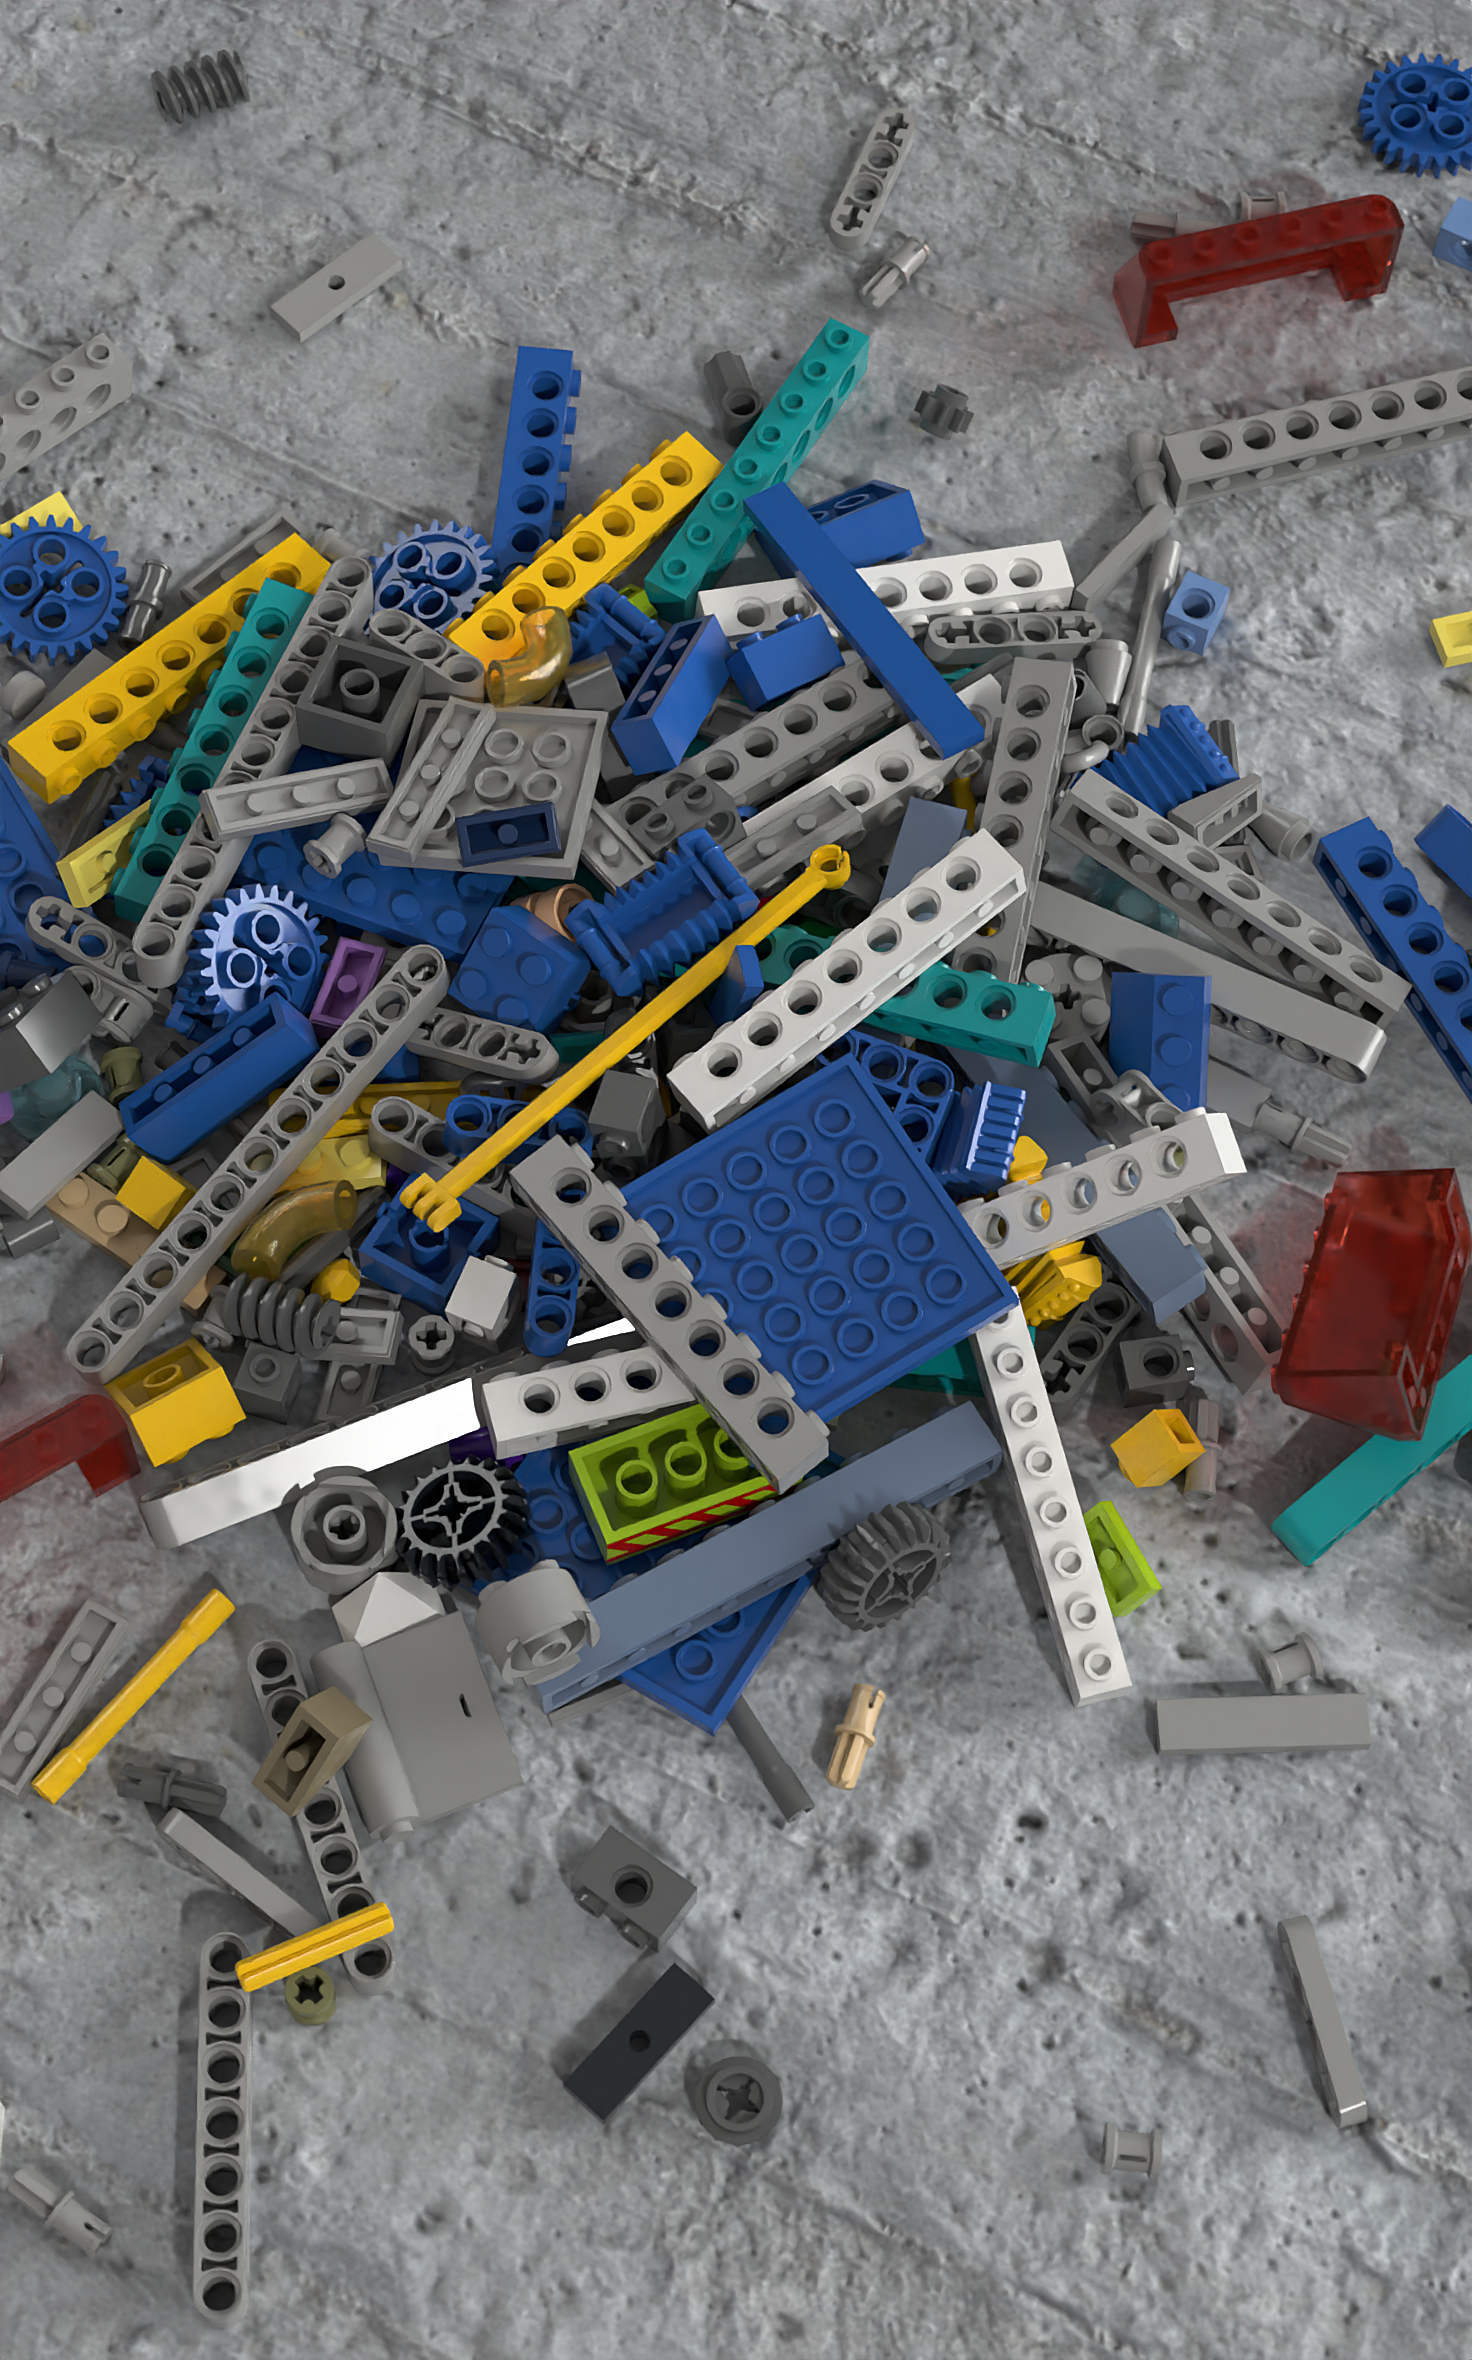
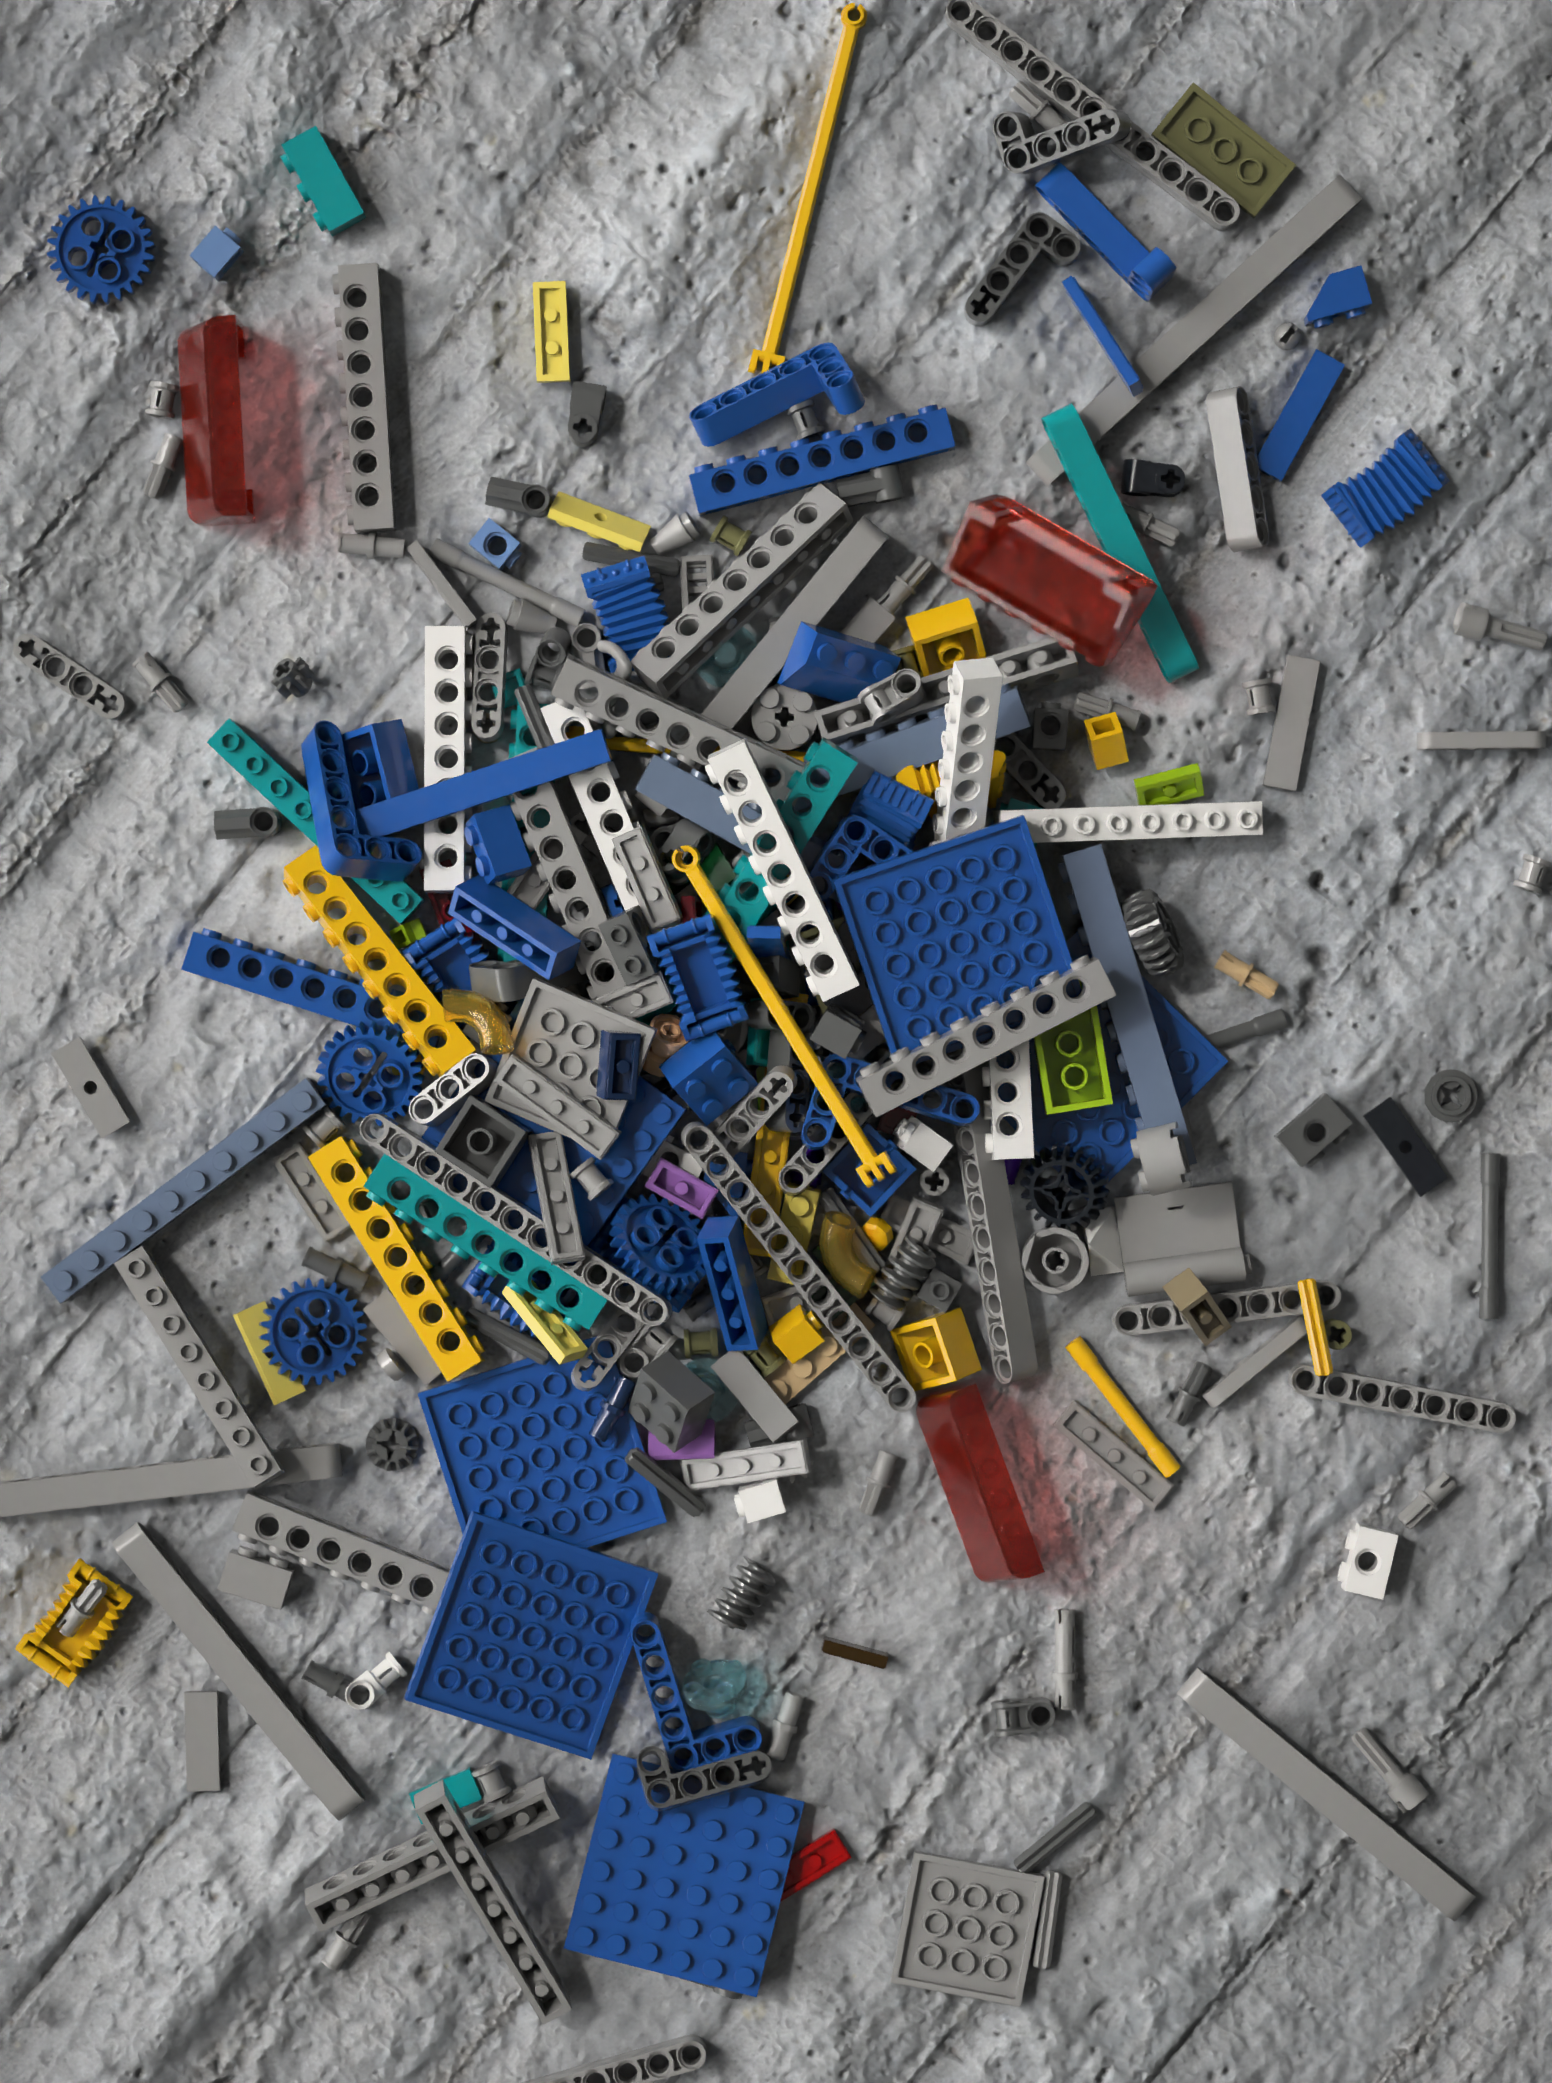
camera: 75 degrees left, 25 degrees up
light grey slope [1167,773,1262,850] -> none
none -> sand blue brick [41,1078,329,1303]
none -> blue beam [301,720,422,882]
none -> dark grey piece [485,477,553,518]
none -> light yellow tile [547,491,651,552]
none -> dark grey piece [568,381,607,448]
none -> olive bush [709,515,752,557]
none -> dark grey piece [836,465,905,507]
none -> yellow slope [905,598,986,677]
none -> dark grey piece [1479,1153,1501,1319]

